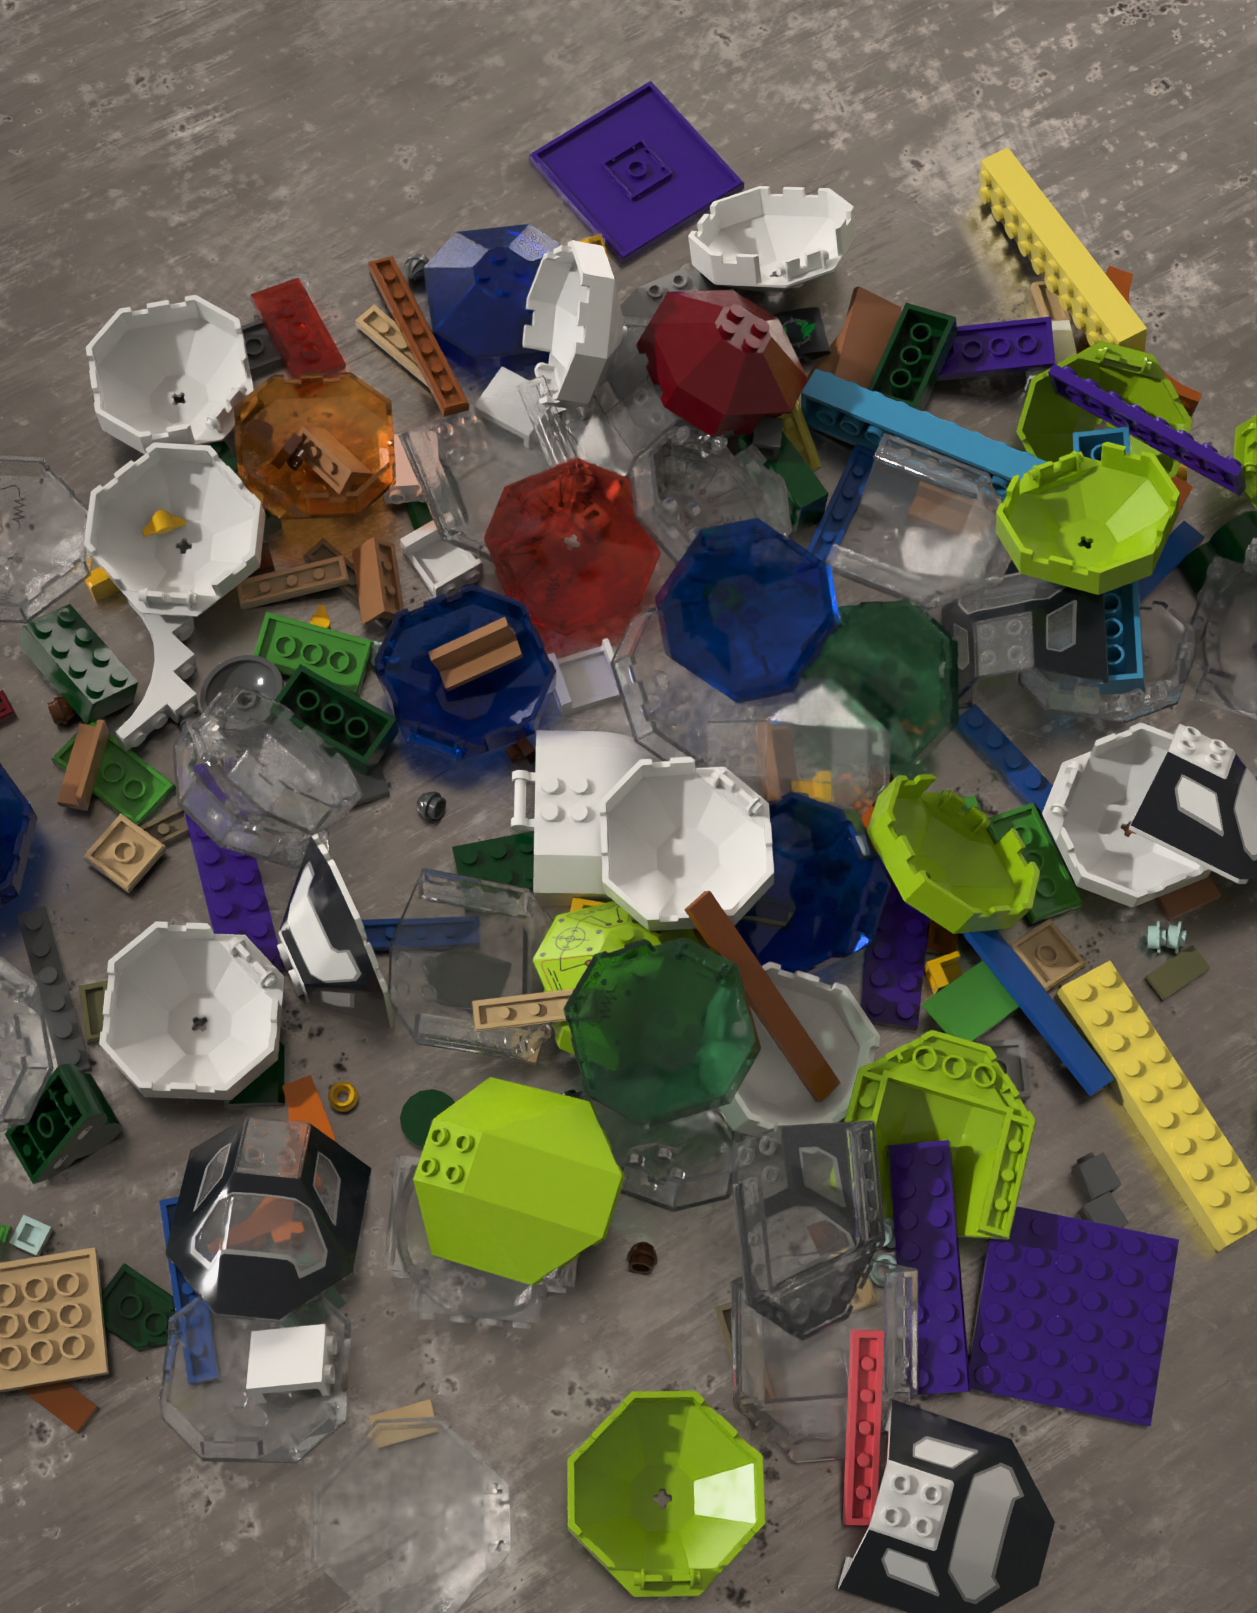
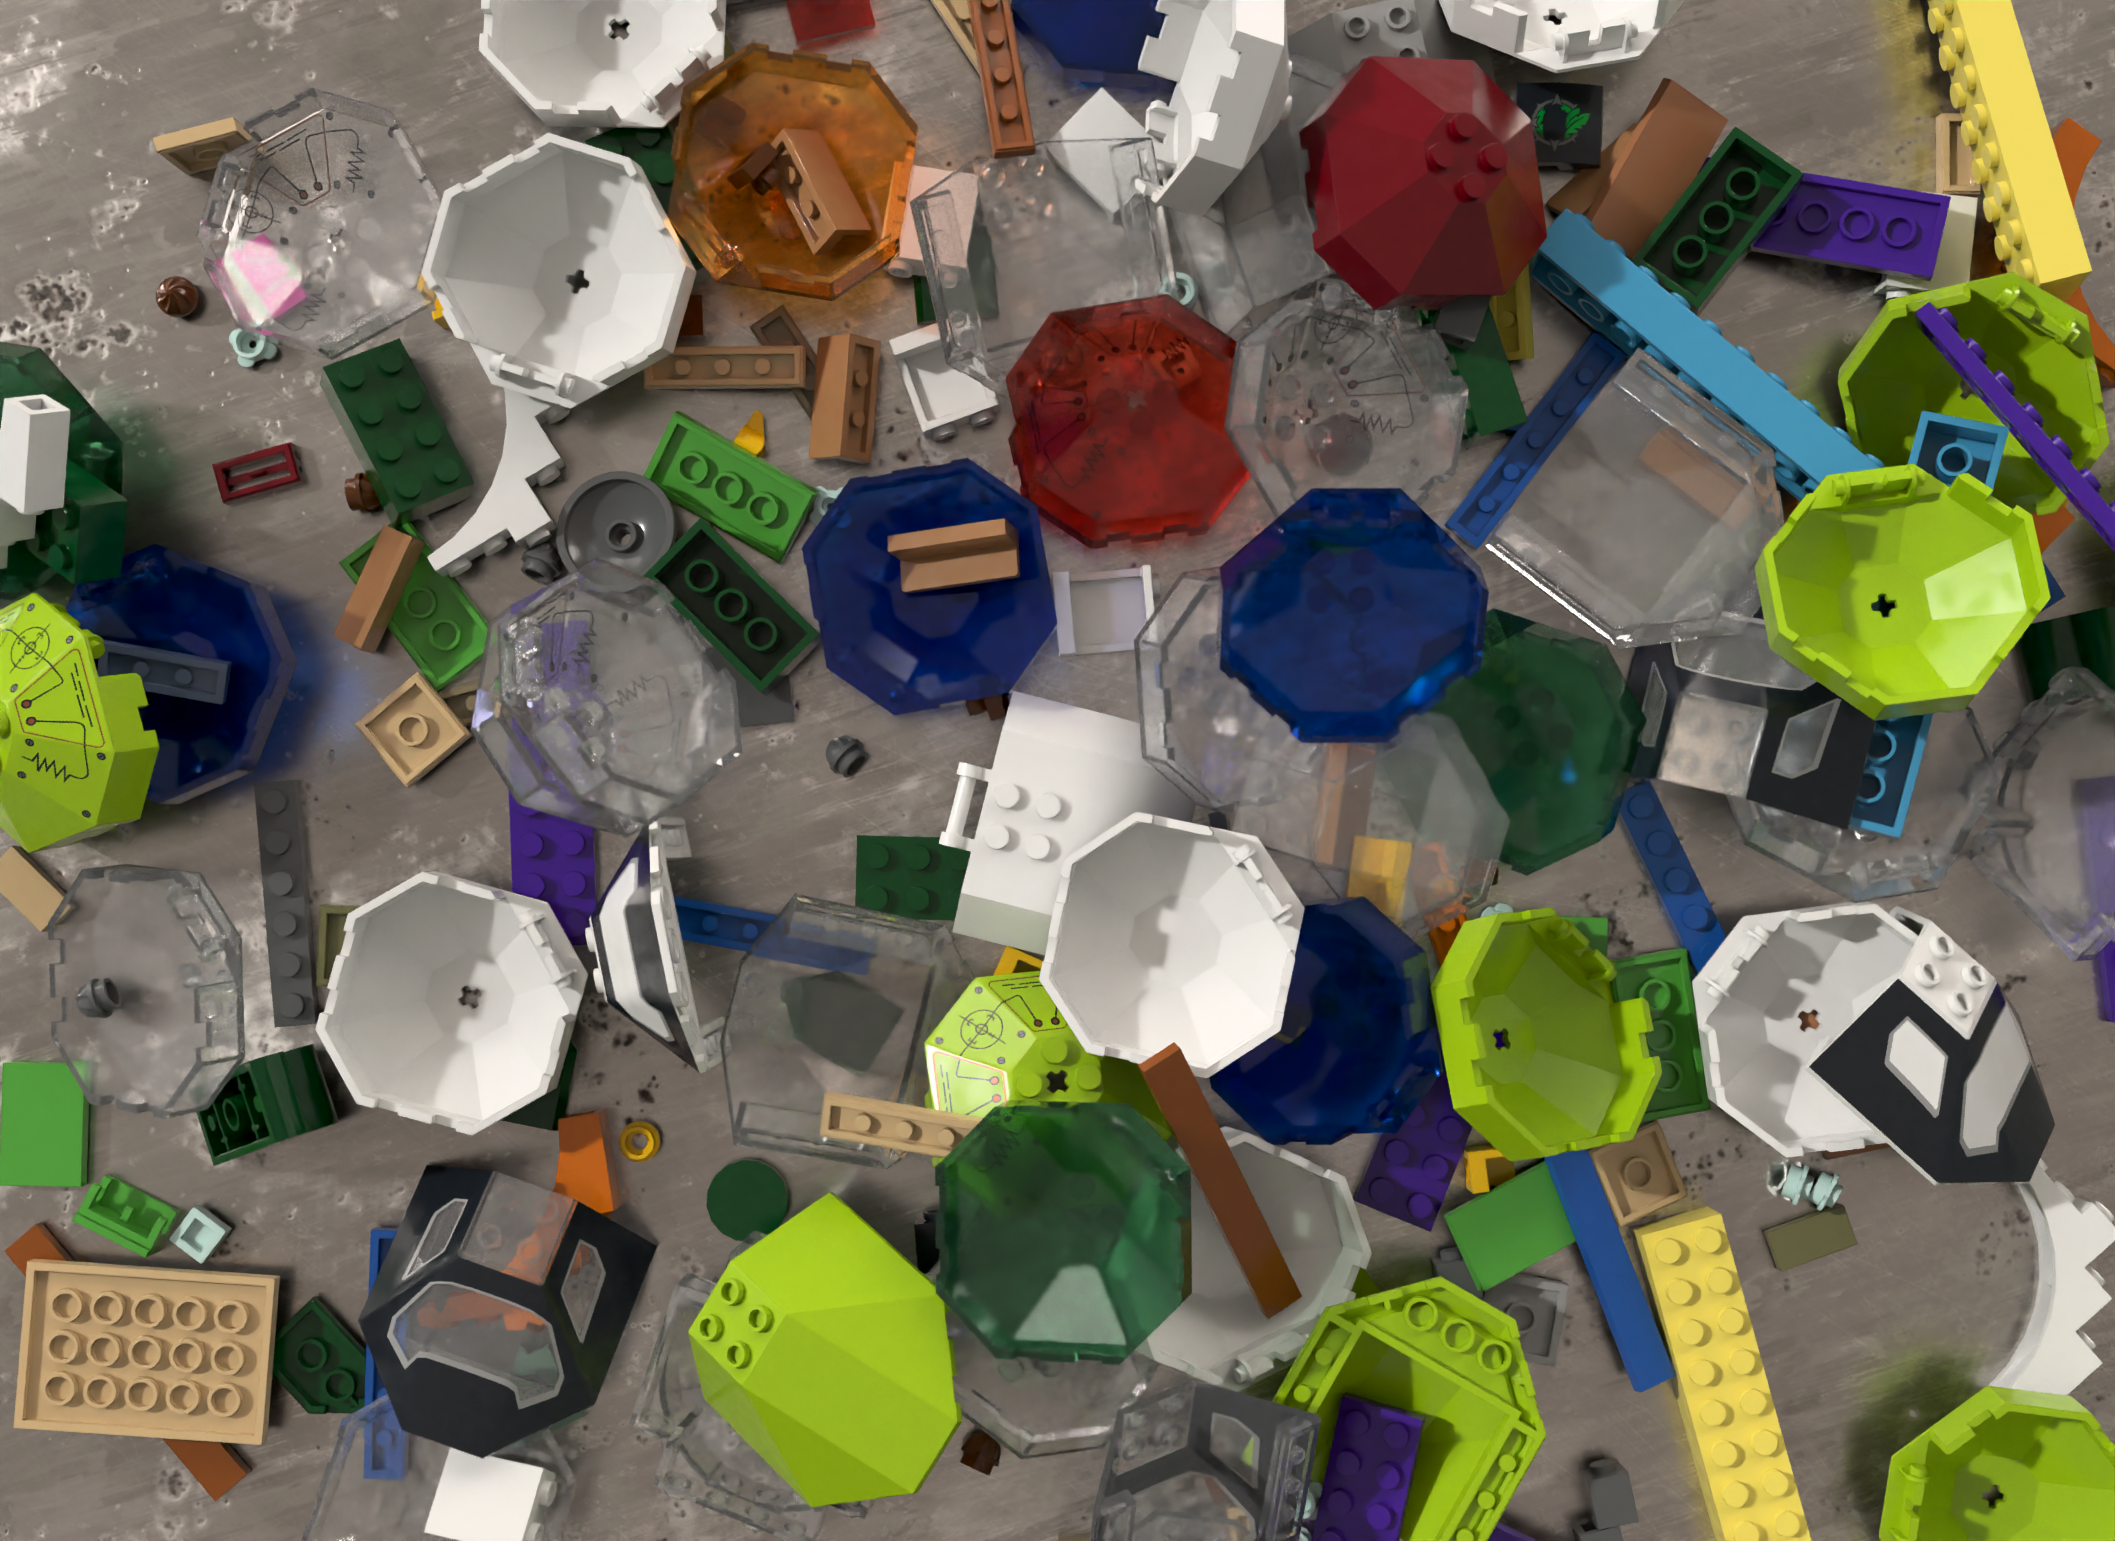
camera: 20 degrees right, 20 degrees up
yellow piece [142,510,186,537] -> none

